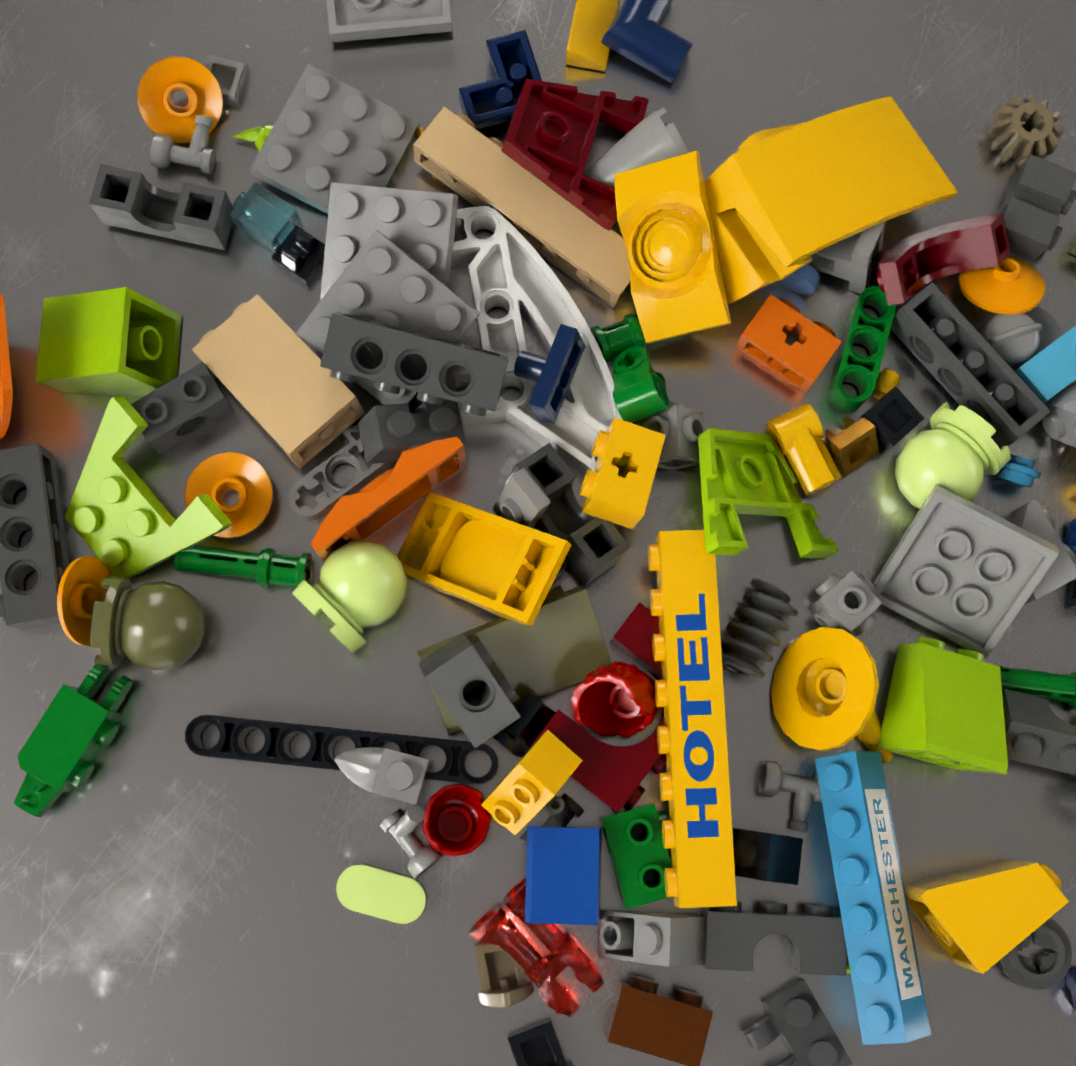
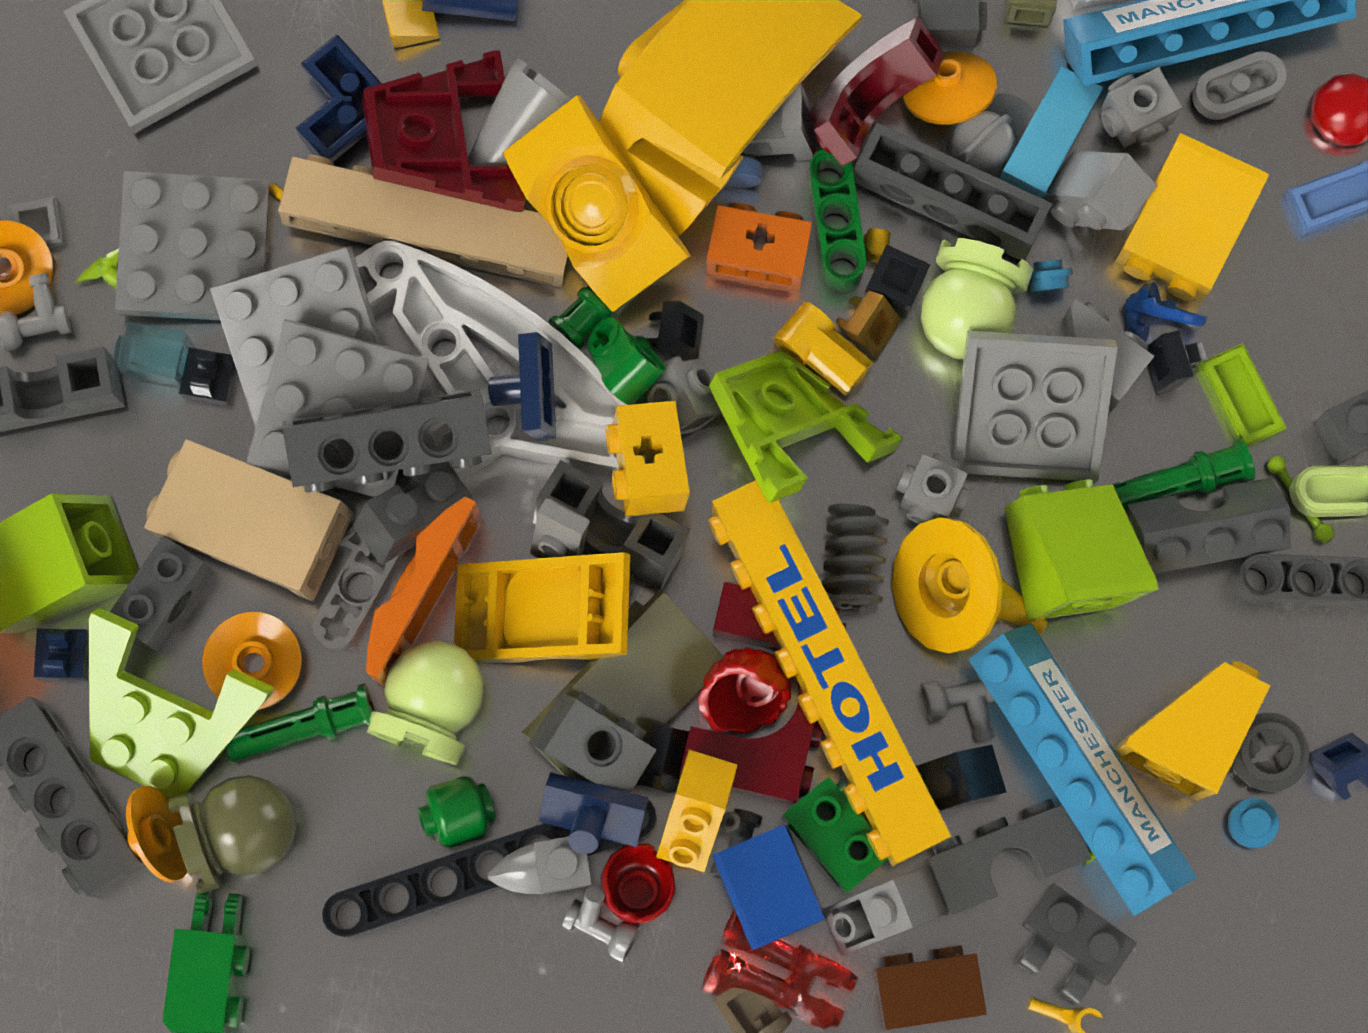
camera: 20 degrees left, 0 degrees up
yellowish green tile [336,864,427,924] -> none
none -> dark blue tile [34,628,89,681]
none -> green head [417,776,495,848]
none -> dark blue tile [539,772,649,854]
none -> black tile [647,301,704,361]
none -> dark azure plate [1228,798,1279,848]

